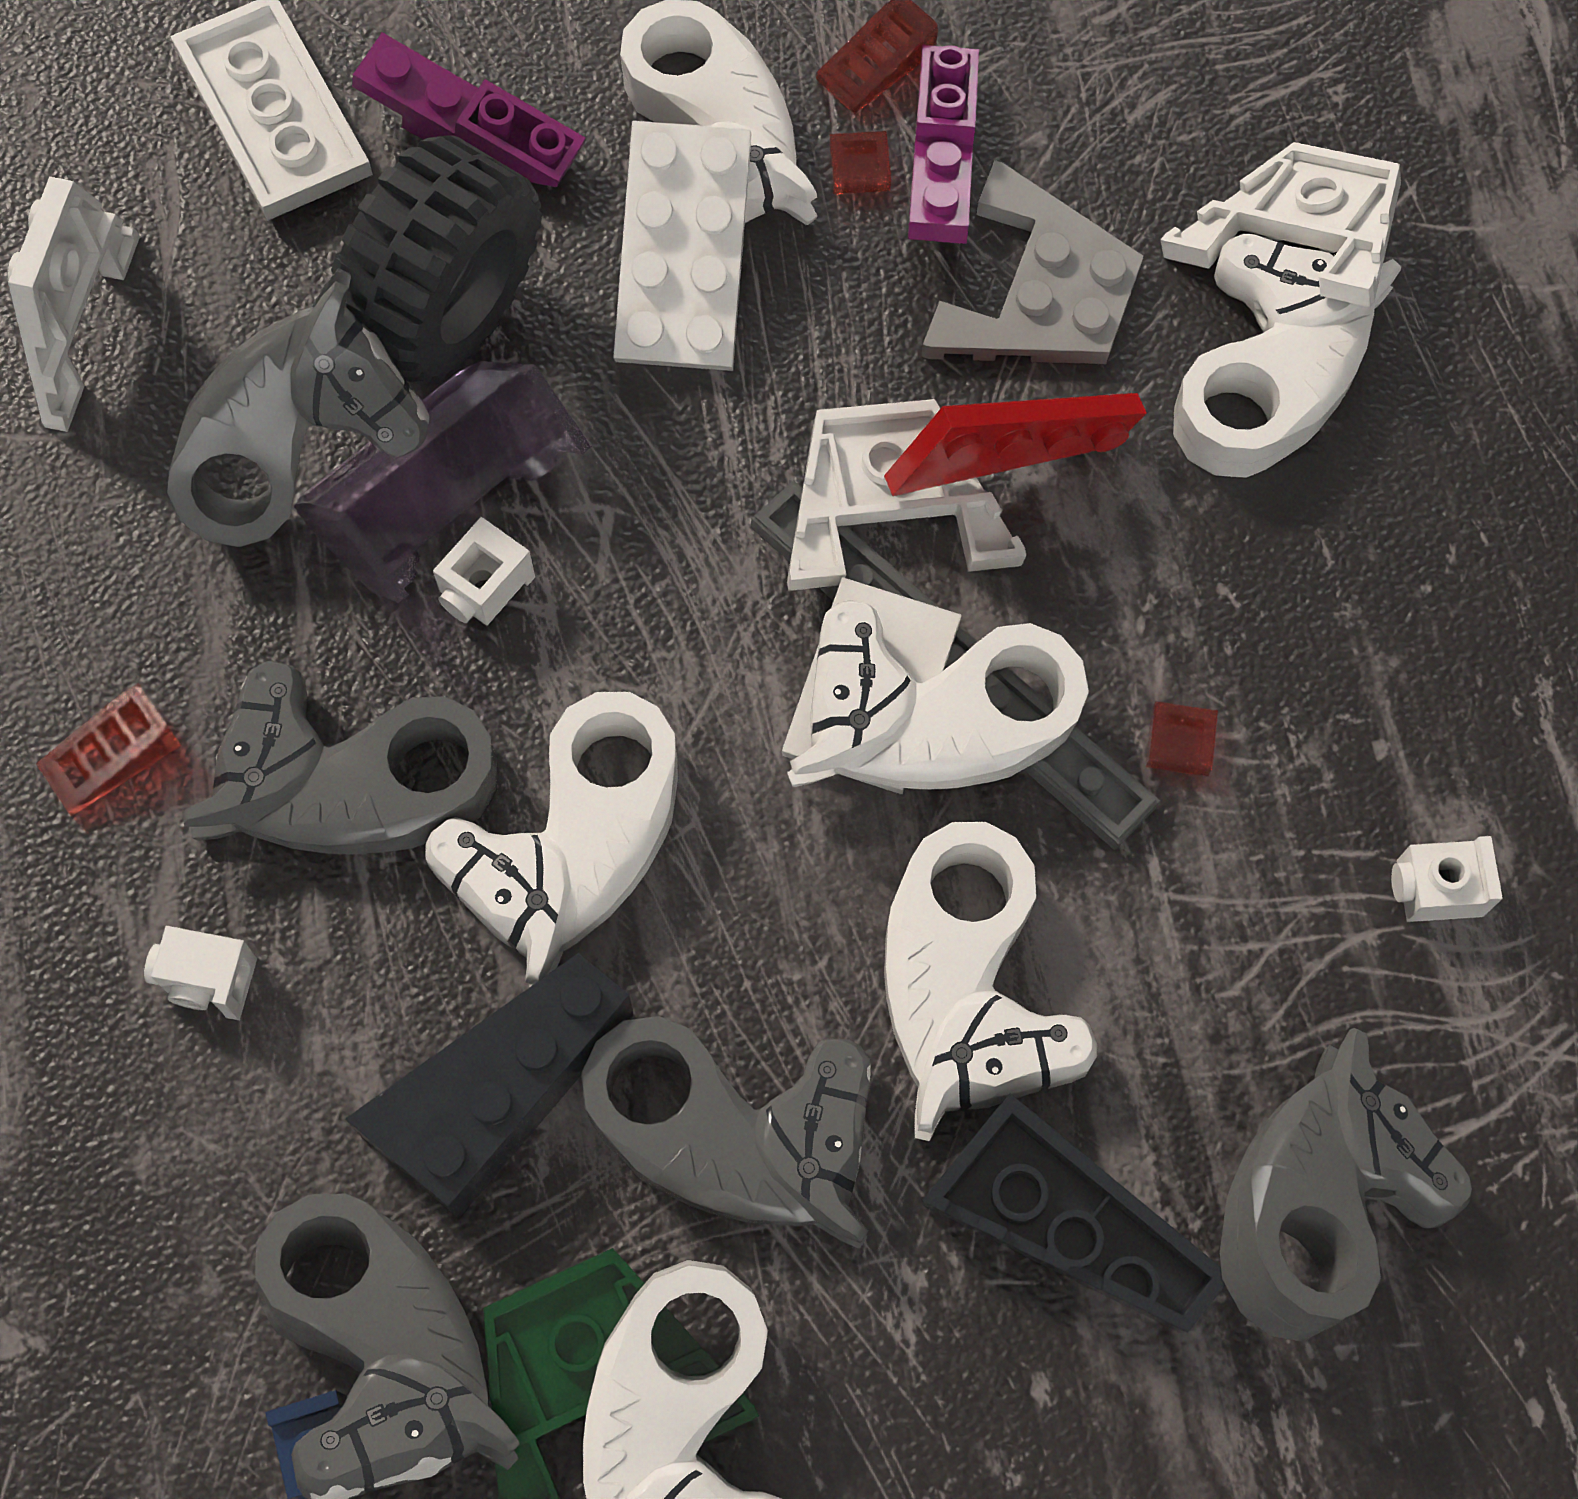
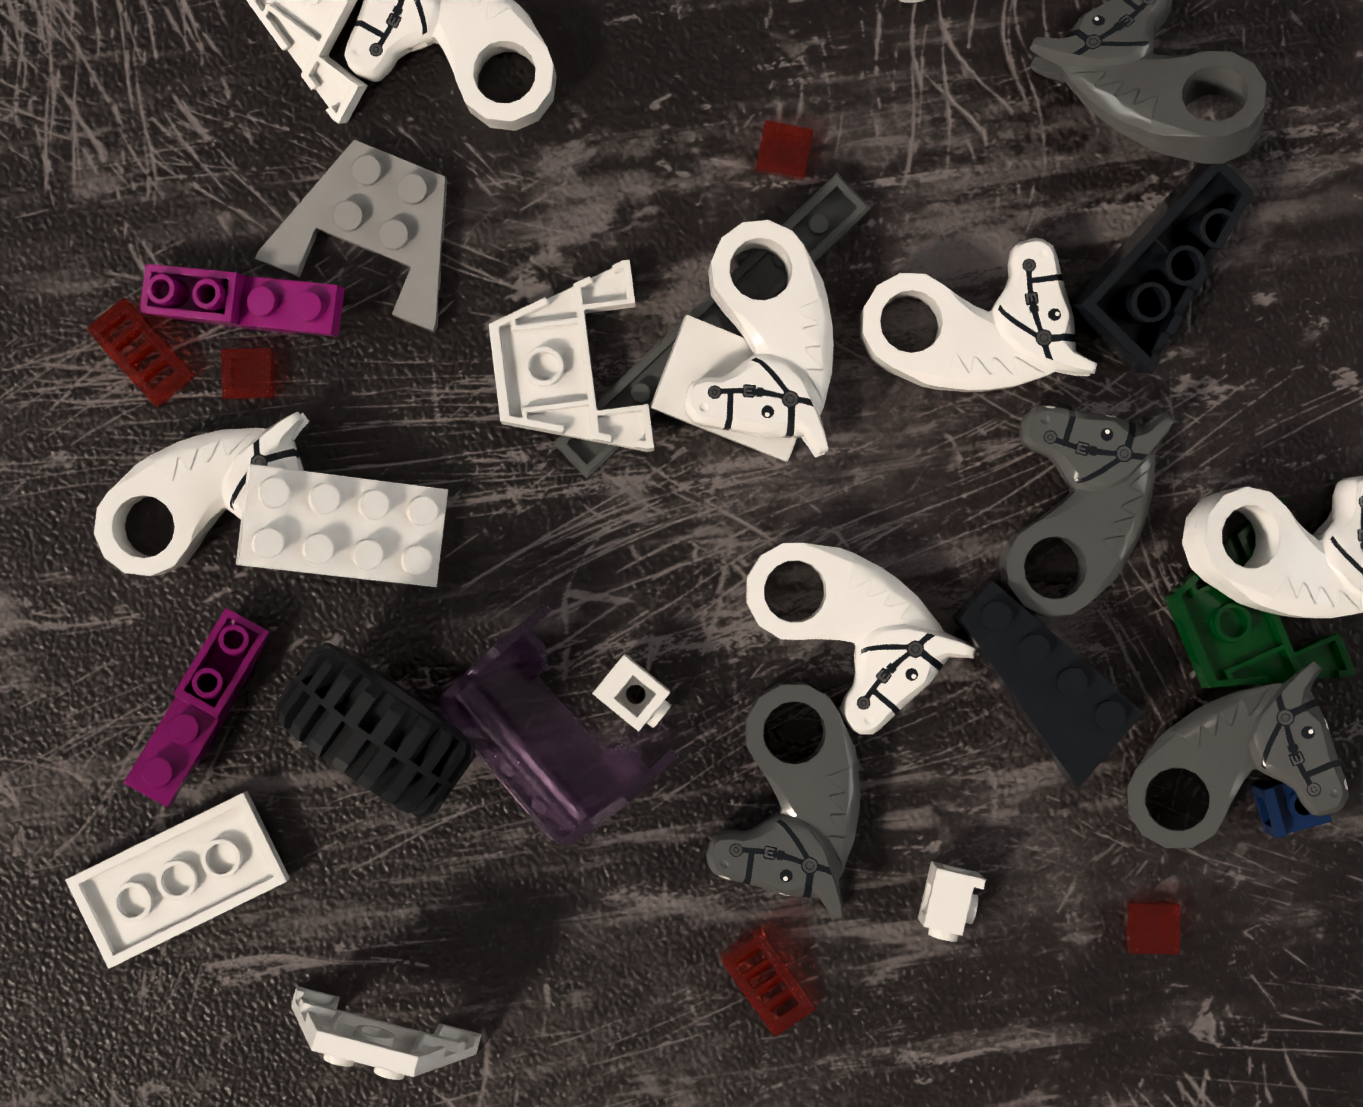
camera: 90 degrees left, 20 degrees up
dark grey animal [167,268,429,547] -> none
red wing [884,393,1147,496] -> none
none -> clear red tile [1126,901,1180,954]

